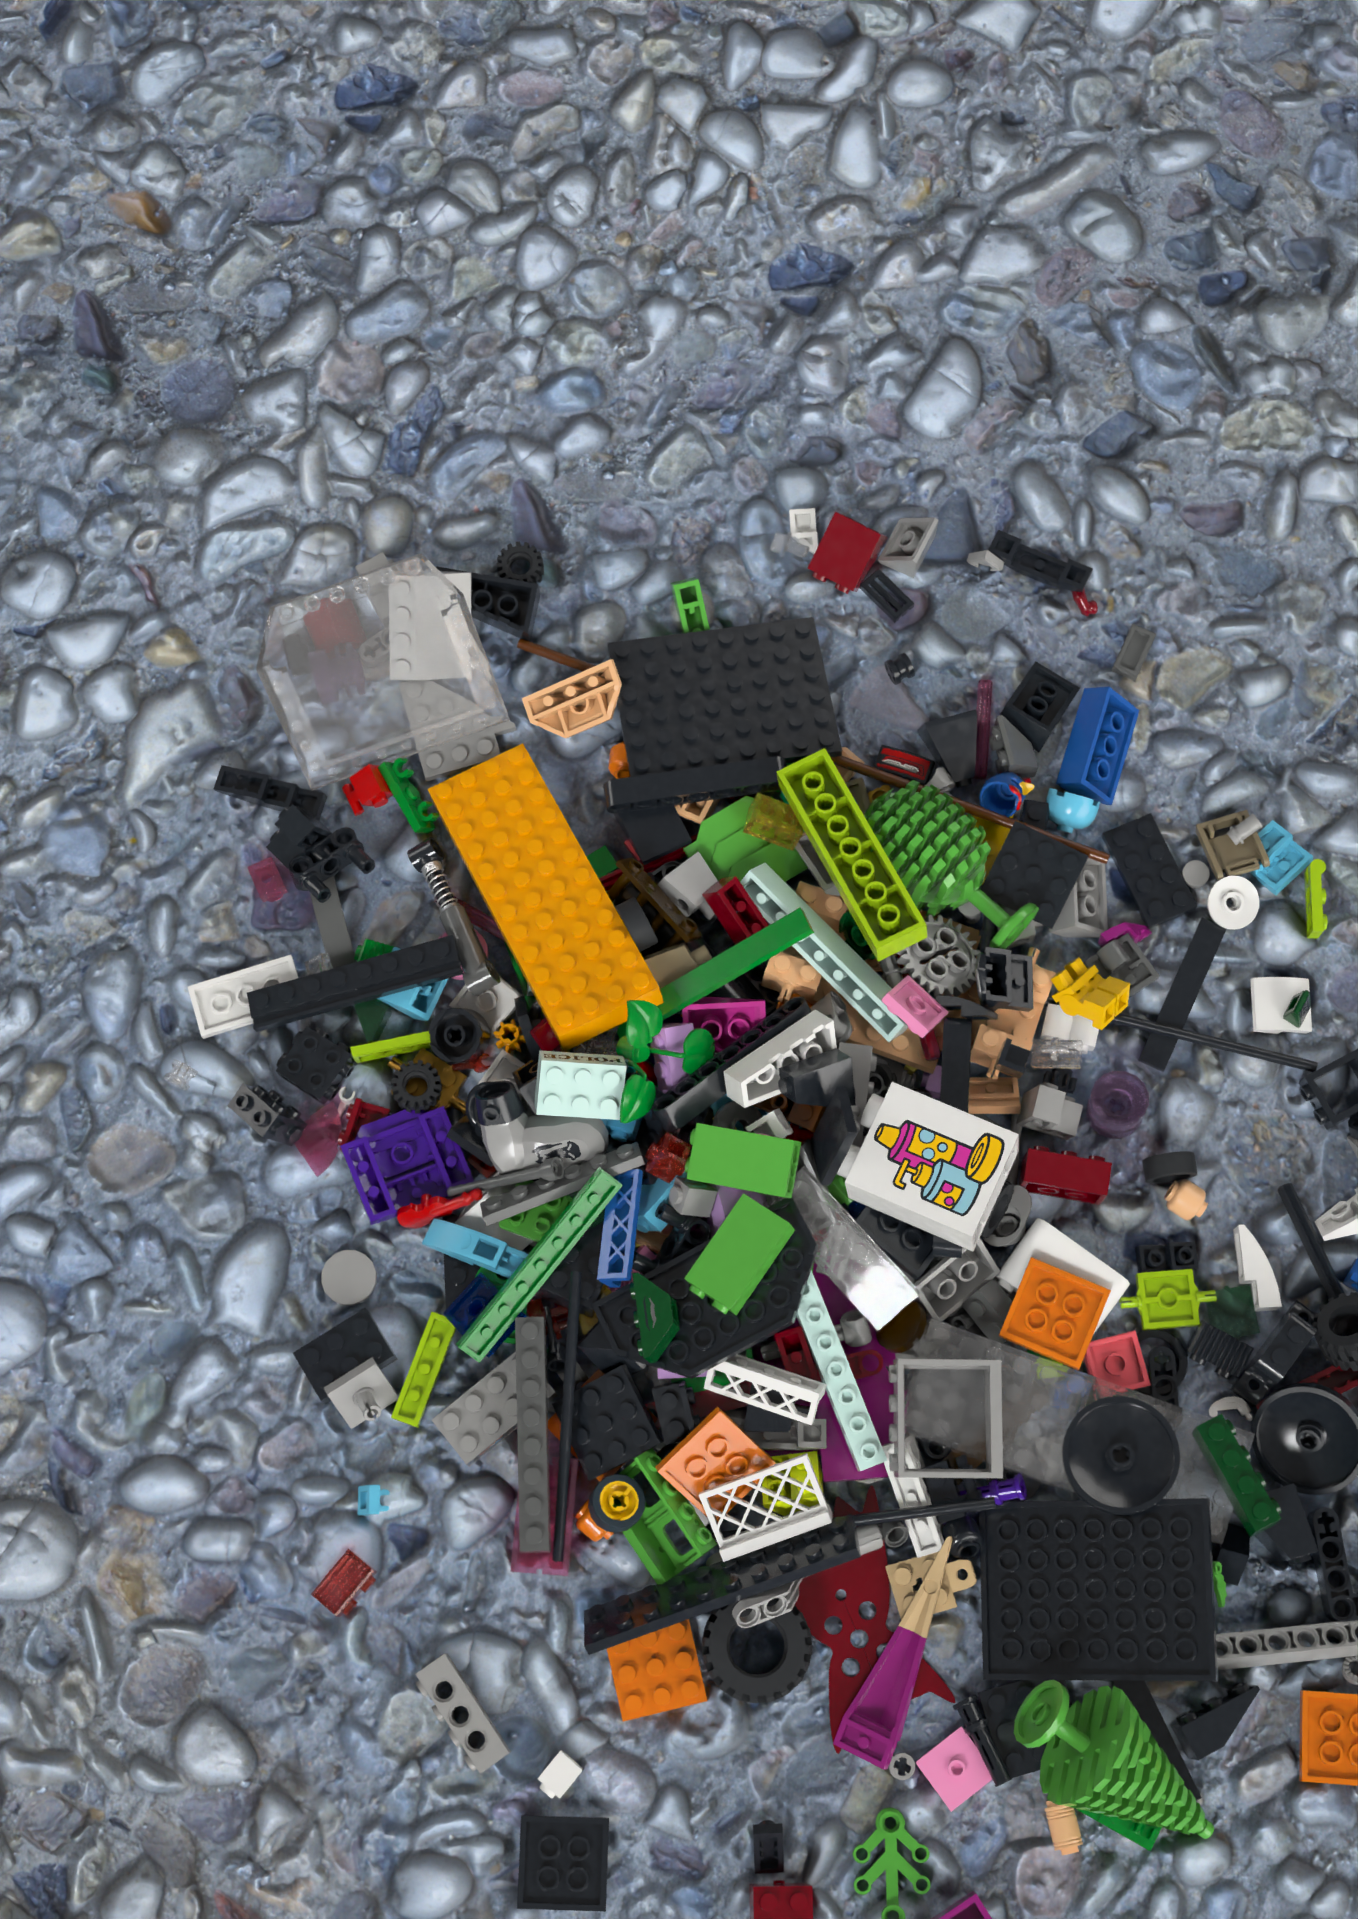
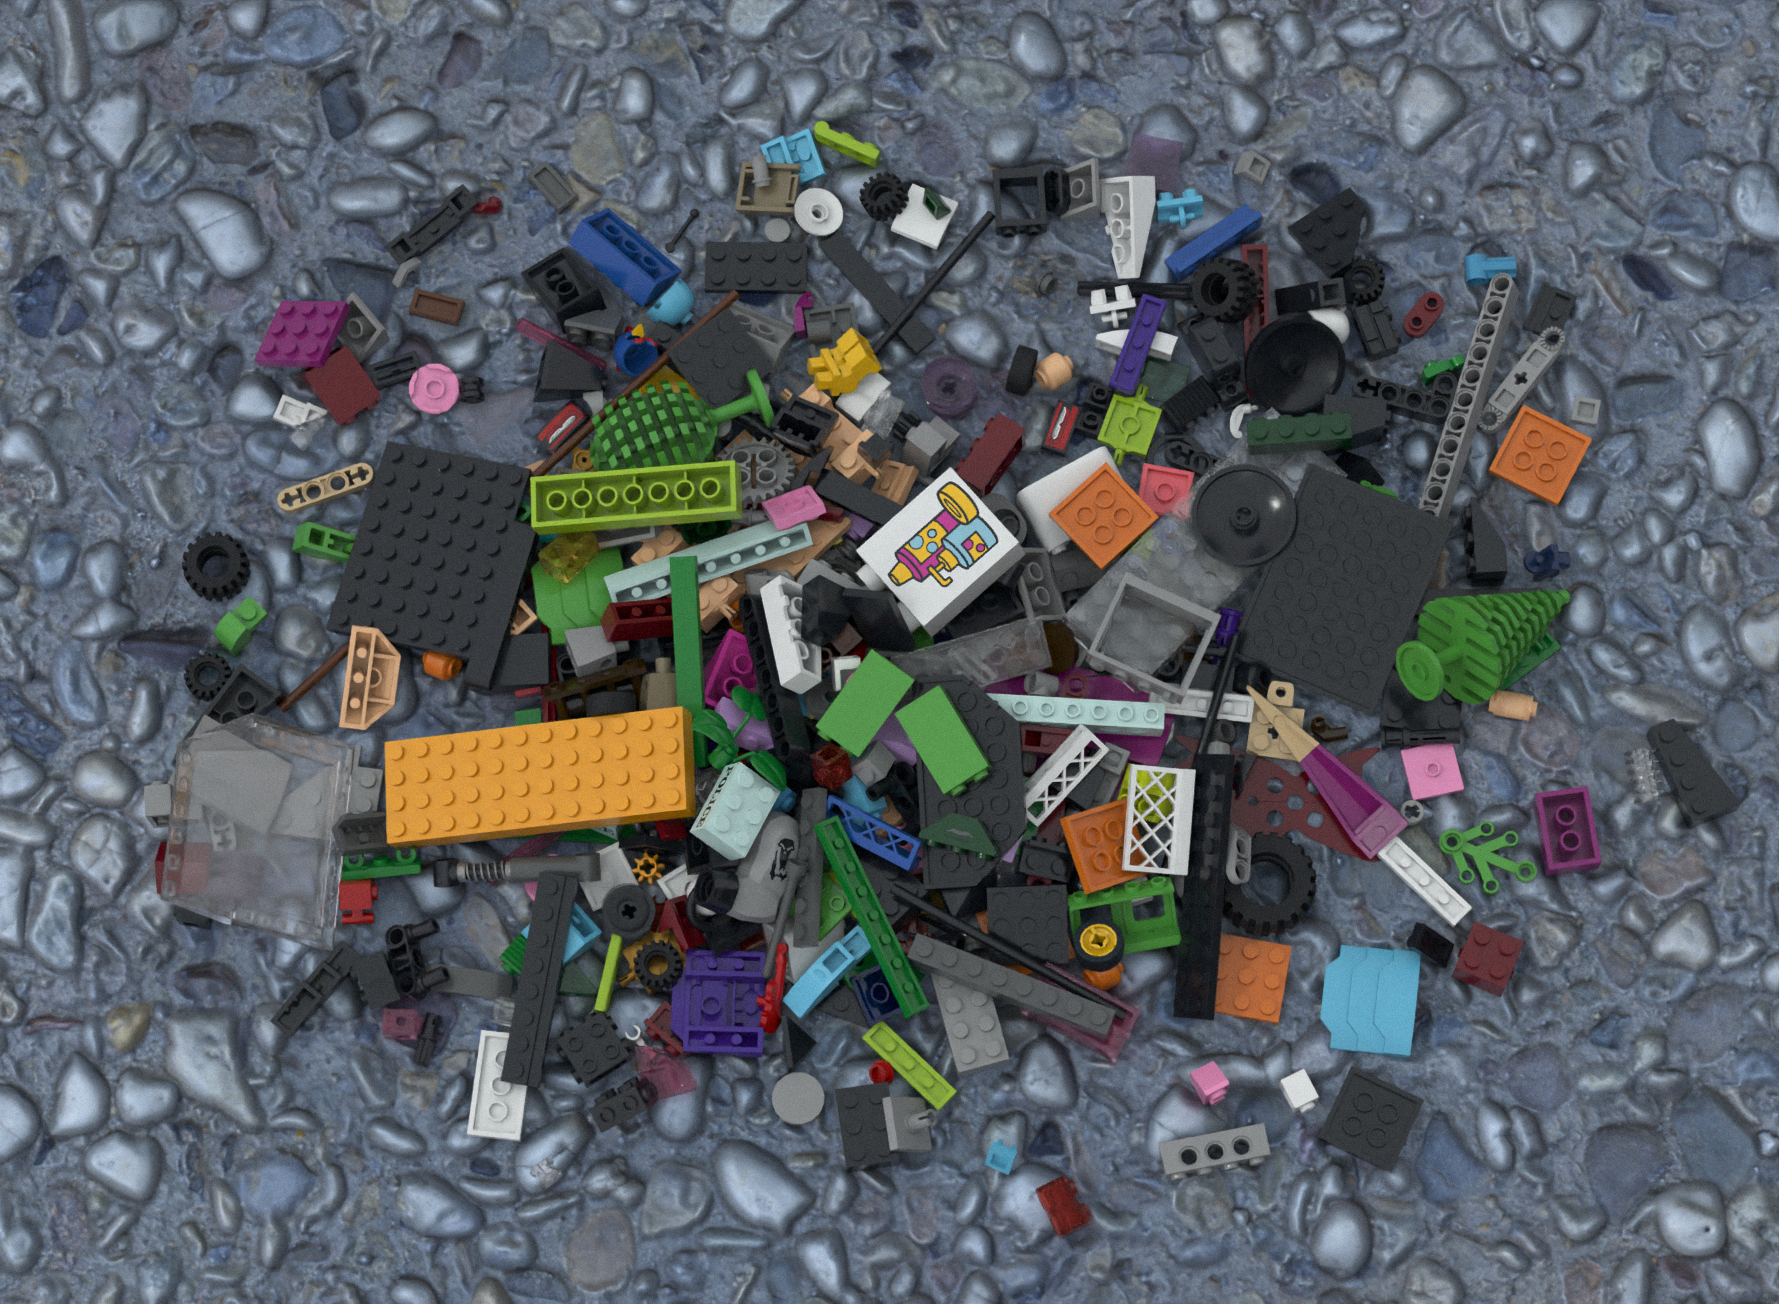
camera: 65 degrees left, 0 degrees up
none -> black tyre [182,532,251,602]
none -> bright green brick [214,596,269,657]
none -> magenta plate [254,301,350,367]
none -> tan beam [277,463,375,514]
none -> dark grey bracket [331,811,391,856]
none -> reddish brown tile [408,288,465,327]
none -> bright pink tile [409,364,460,415]
none -> black axle [413,1012,442,1066]
none -> dark red slope [658,894,706,952]
none -> black hinge [665,209,700,253]
none -> black slope [781,1015,817,1072]
none -> black tyre [859,172,909,221]
none -> red plate [869,1060,894,1085]
none -> dark grey plate [1035,271,1058,295]
none -> slope [1041,400,1082,457]
none -> white hips [1089,285,1136,328]
none -> dark purple tile [1108,293,1167,395]
none -> bright pink slope [1189,1061,1230,1106]
none -> black plate [1233,750,1258,796]
none -> dark brown arm [1310,717,1348,742]
none -> medium azure slope [1320,945,1420,1059]
none -> white plate [1377,836,1472,928]
none -> dark blue hips [1523,544,1570,582]

